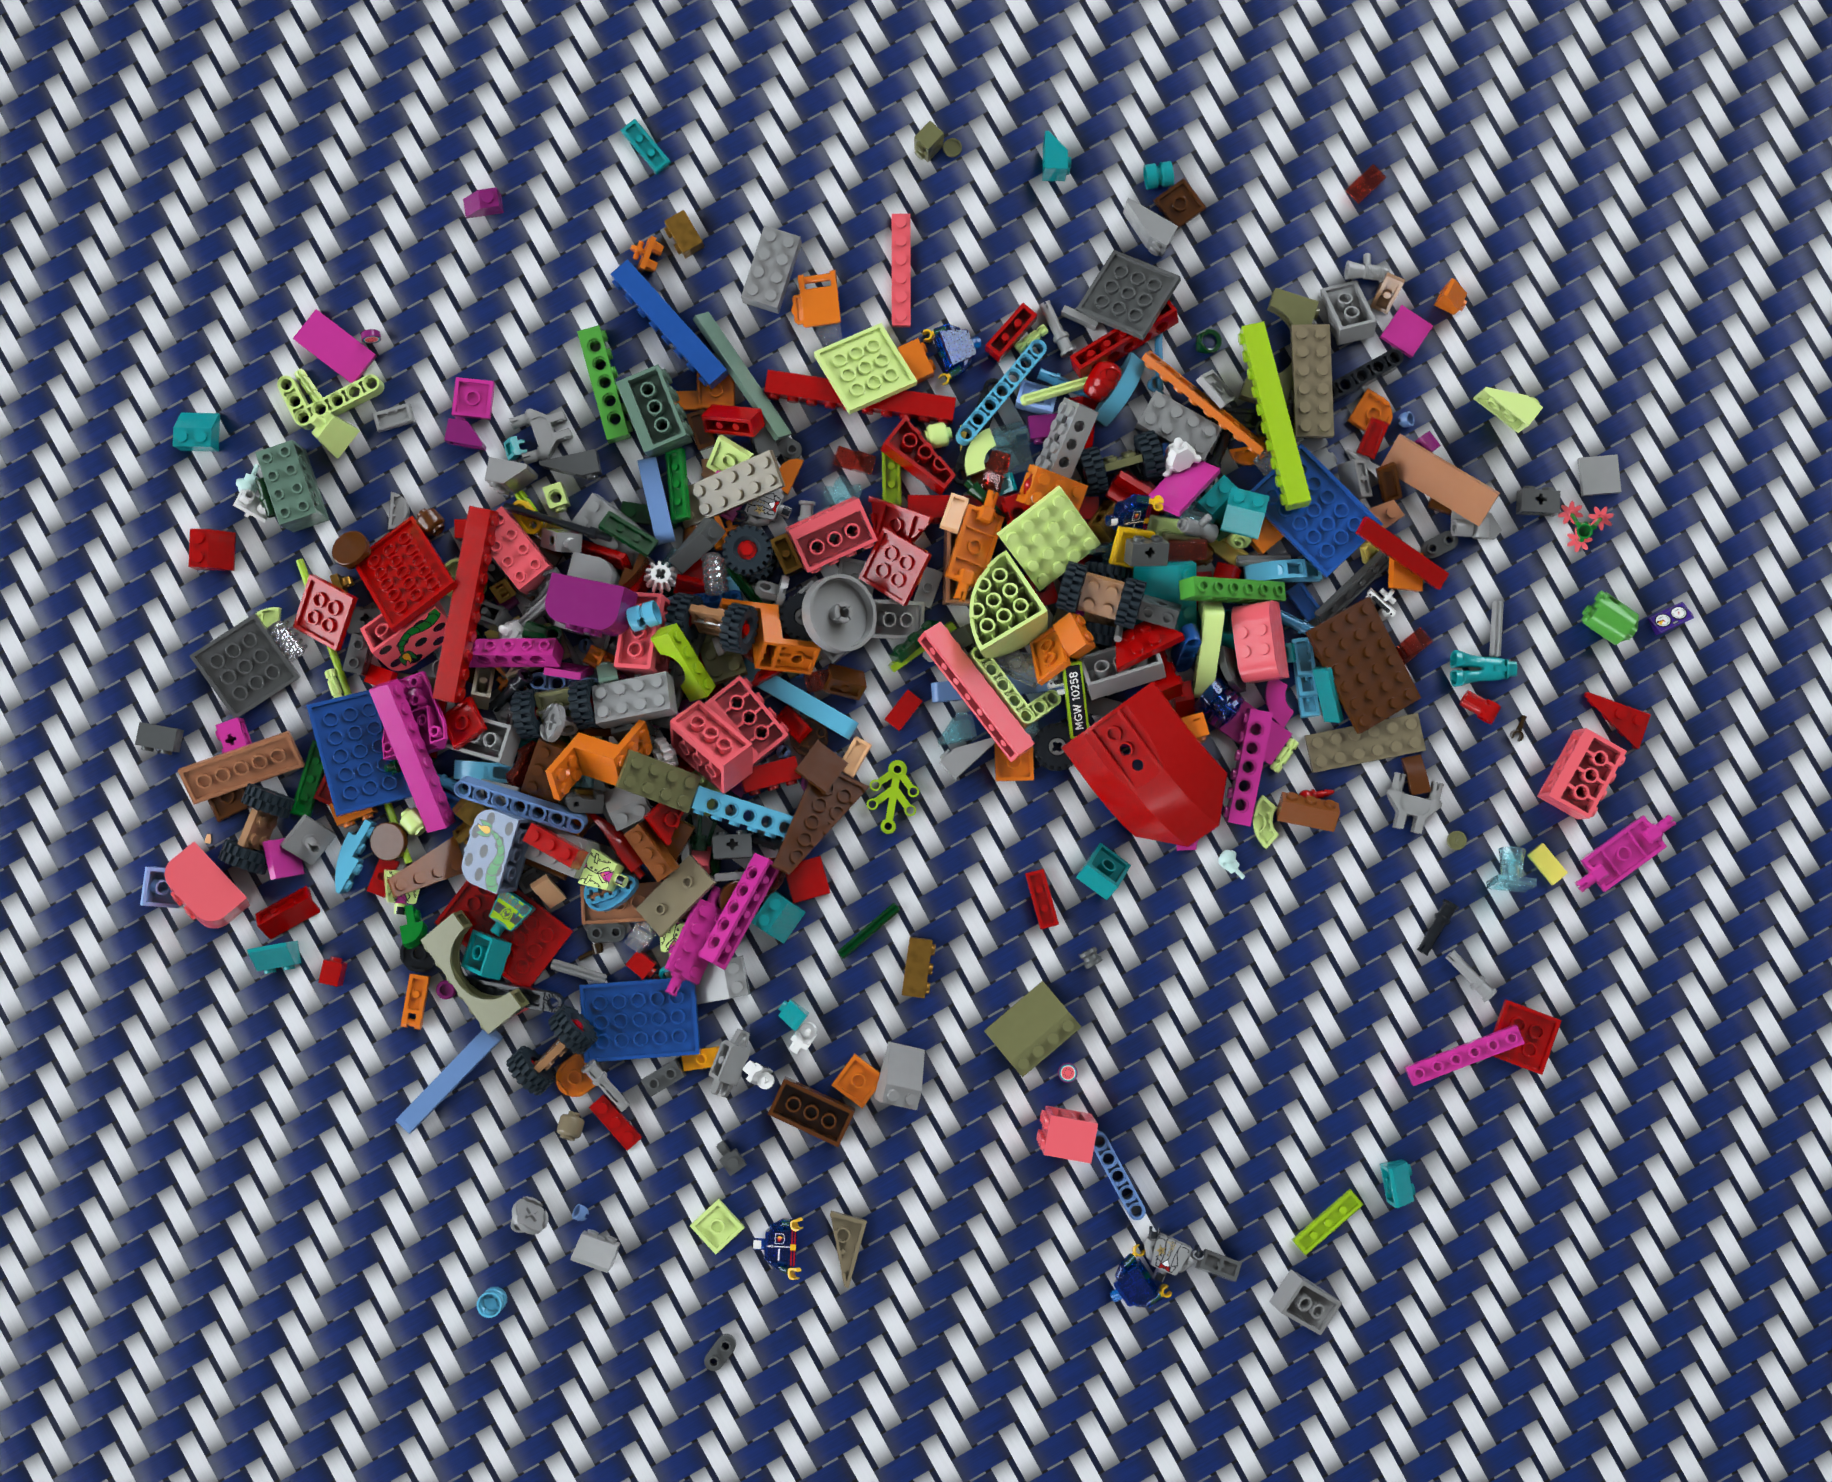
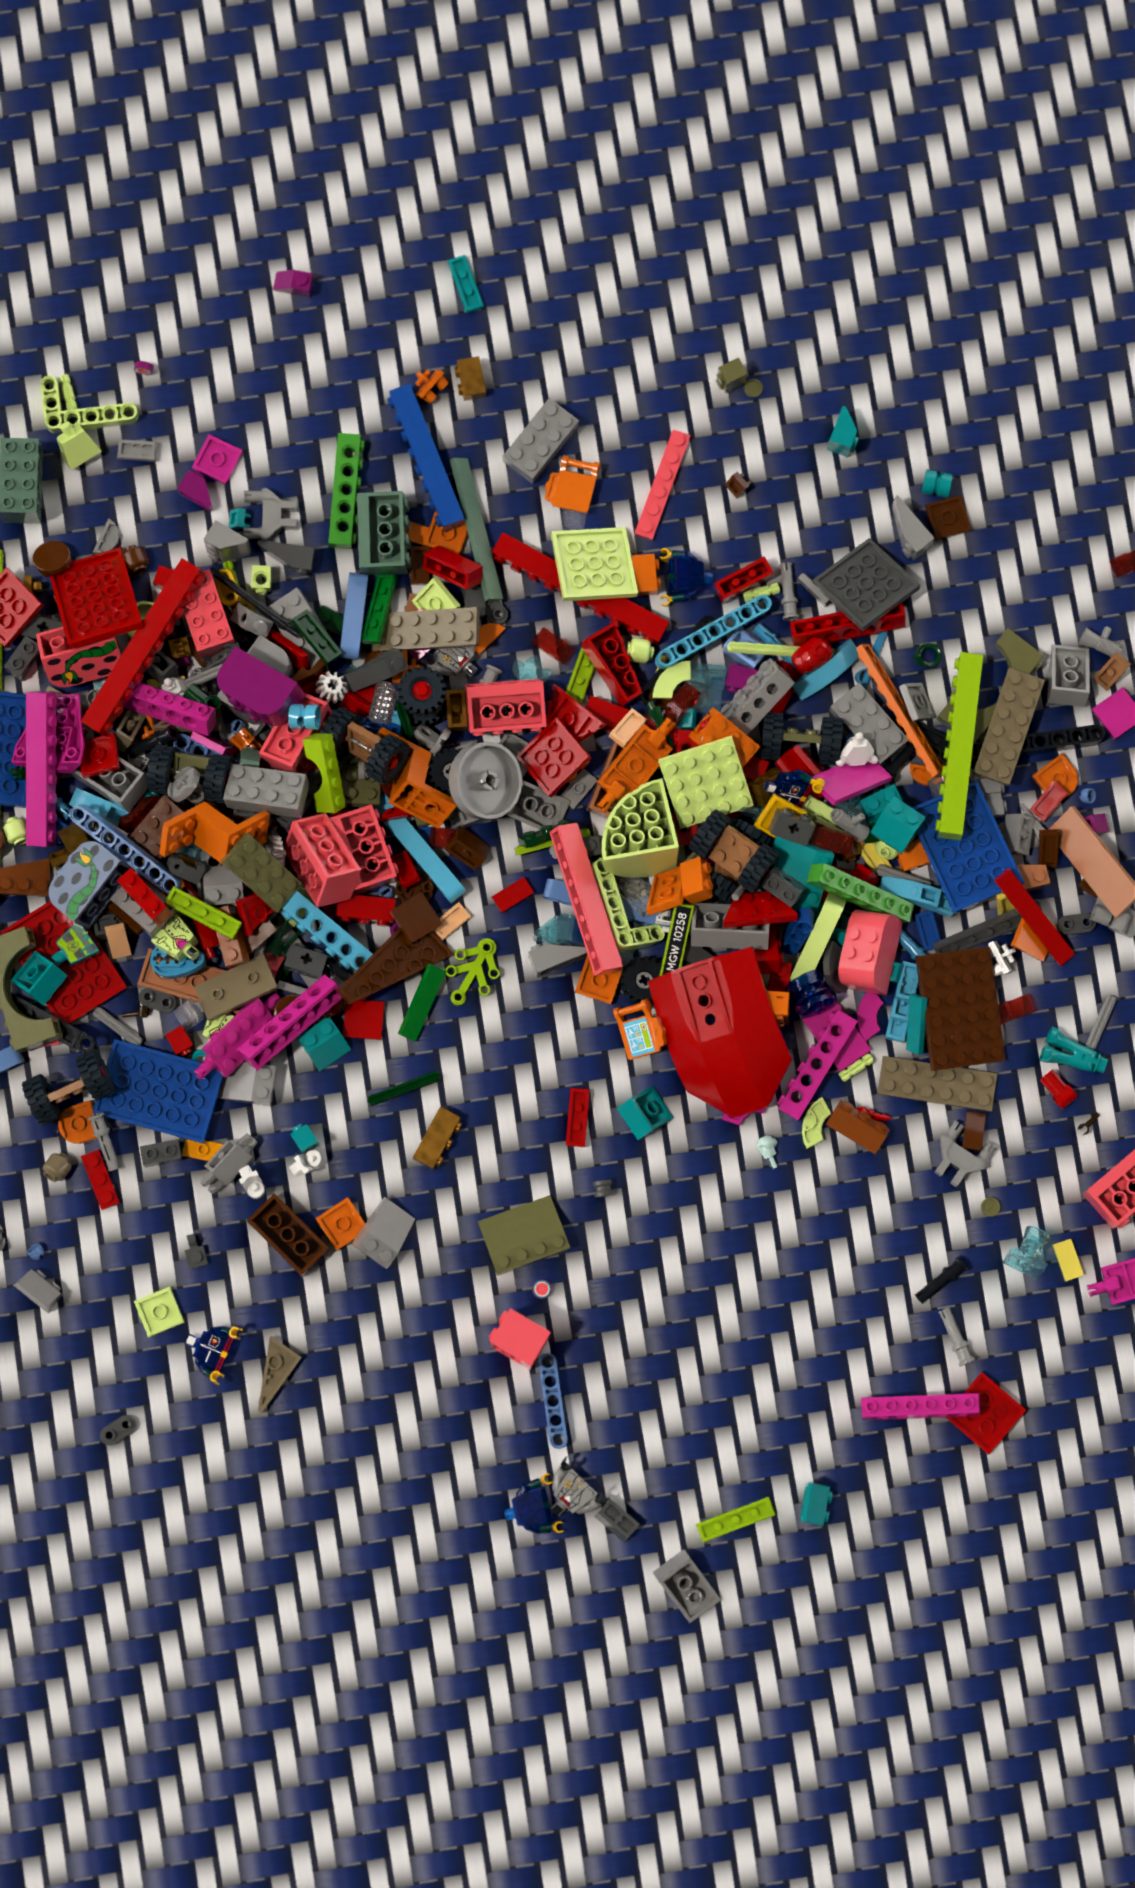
camera: 15 degrees right, 5 degrees down
dark pink tile [293,309,377,383] -> none
red tile [364,664,398,686] -> none
none -> lime tile [164,886,242,940]
none -> green tile [398,963,446,1042]
none -> piece [613,999,667,1060]
none -> reddish brown tile [725,472,751,499]

